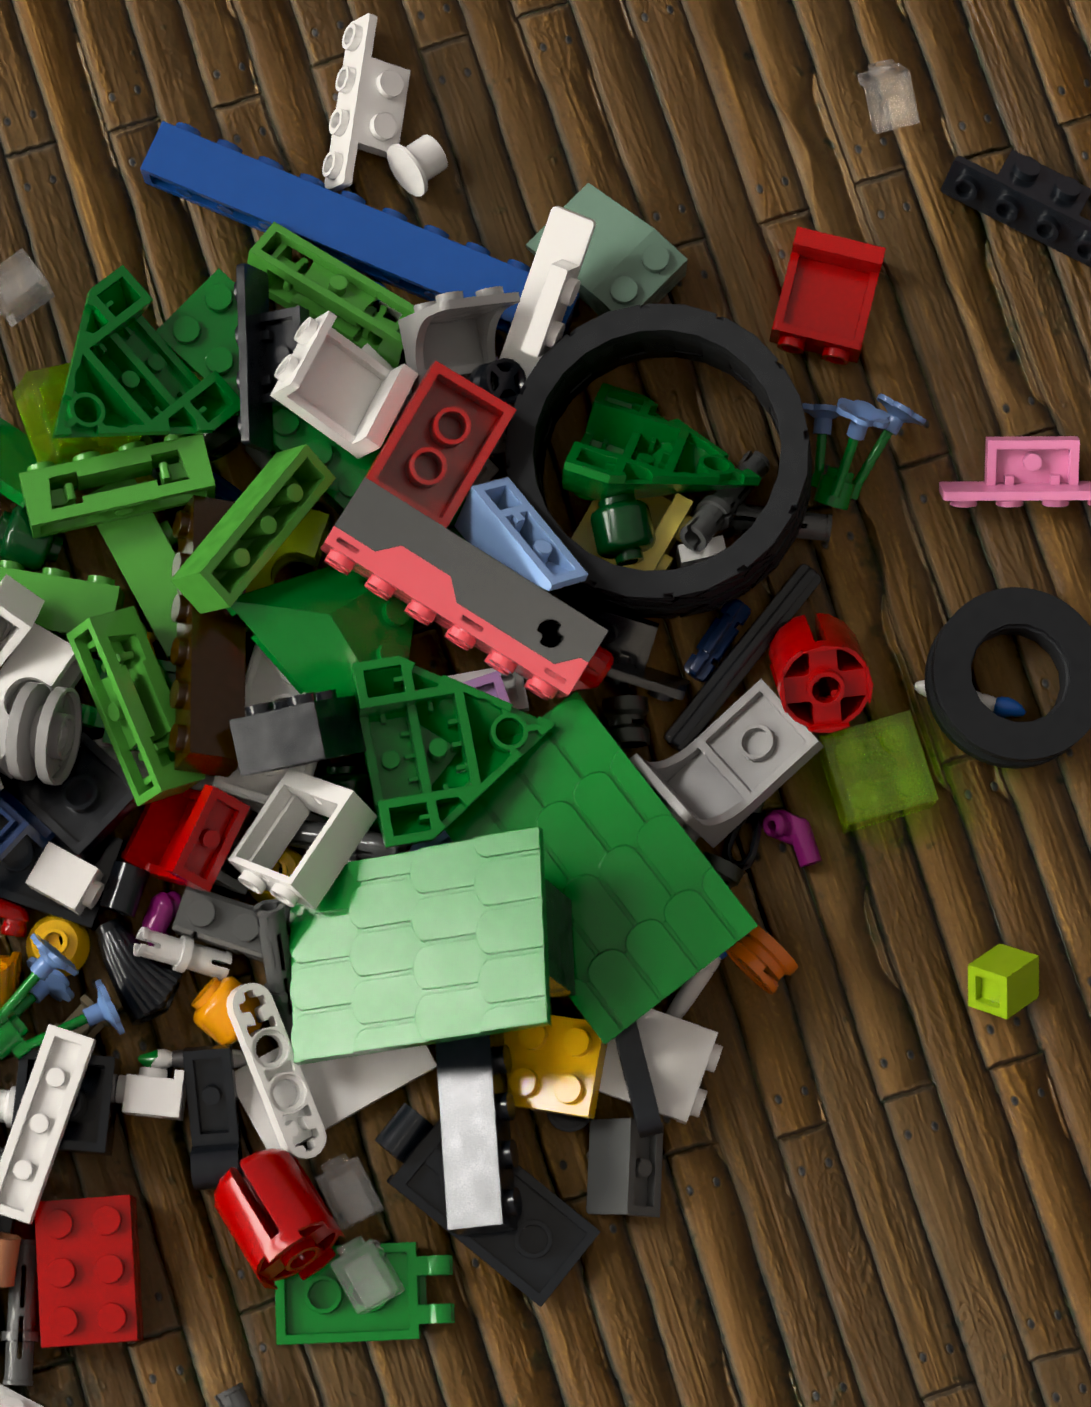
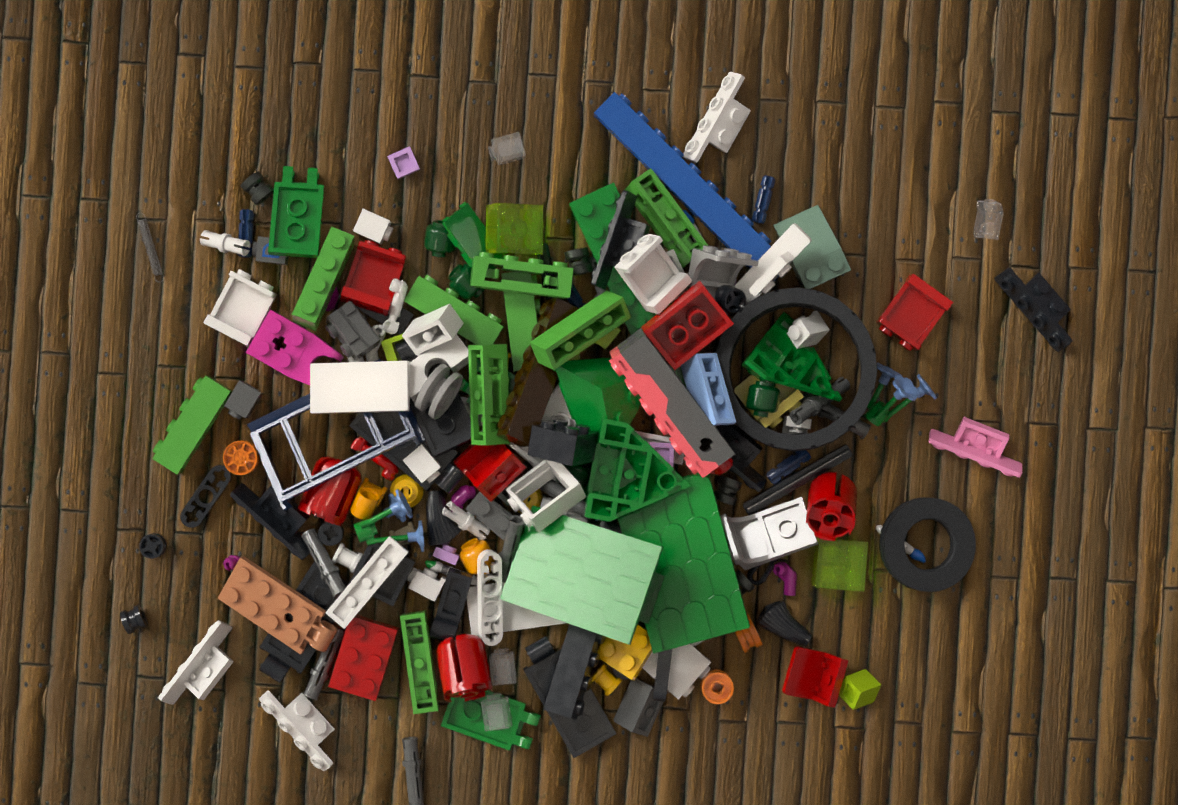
camera: 20 degrees right, 10 degrees up
green wedge [52,265,240,438] -> none
white piece [387,134,448,197] -> none
none -> bright green brick [400,610,440,714]
none -> lavender plate [433,544,460,565]
none -> yellow bush [591,664,622,696]
none -> orange wheel [700,668,734,704]
none -> dark blue axle [752,175,775,224]
none -> black piece [757,600,812,647]
none -> red bracket [782,646,849,708]
none -> white brick [787,311,830,349]

